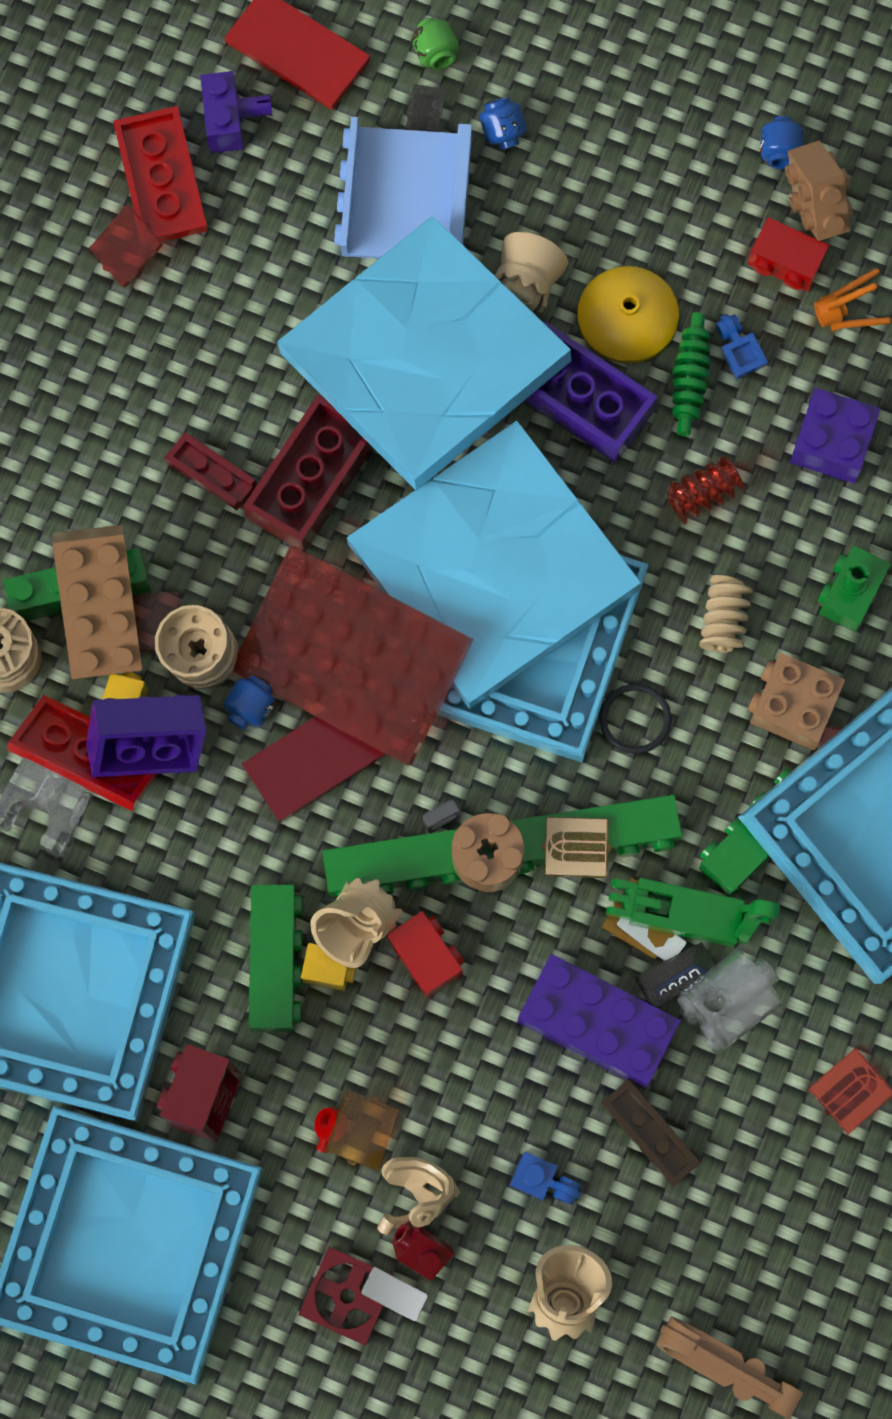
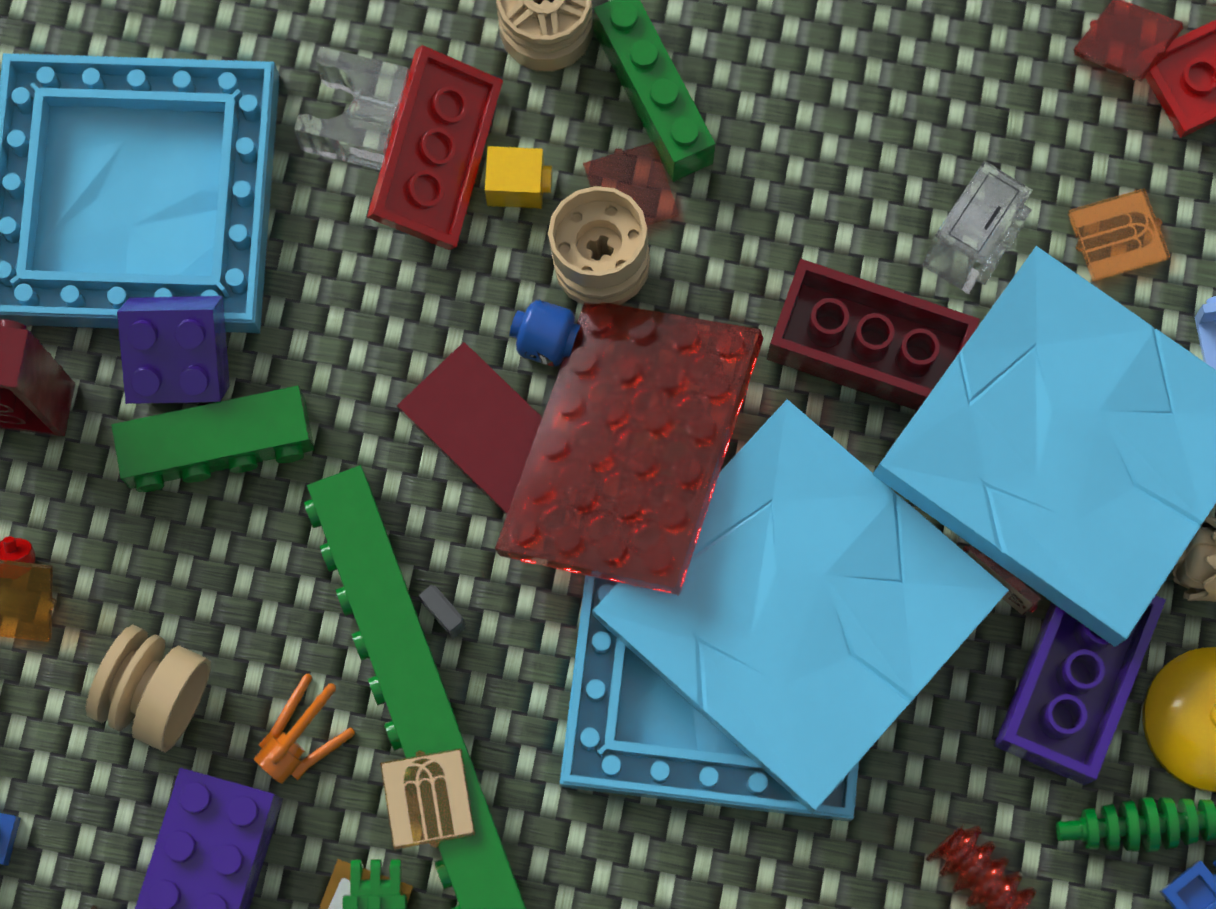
camera: 75 degrees right, 0 degrees up
medium nougat brick [52,525,142,679] -> none
dark purple brick [86,695,206,777] -> none
dark red hinge [164,432,258,511] -> none
yellow brick [301,943,356,991] -> none
tan hat [311,878,402,968] -> none
red brick [387,911,465,999] -> none
medium nougat brick [452,813,524,892] -> none
black piece [599,683,672,754] -> none
none -> tan wheel [86,625,211,752]
none -> dark purple brick [117,296,230,404]
none -> orange plant [254,674,355,784]
none -> clear brick [922,161,1033,294]
none -> clear red piece [962,545,1040,616]
none -> clear orange piece [1068,188,1171,282]

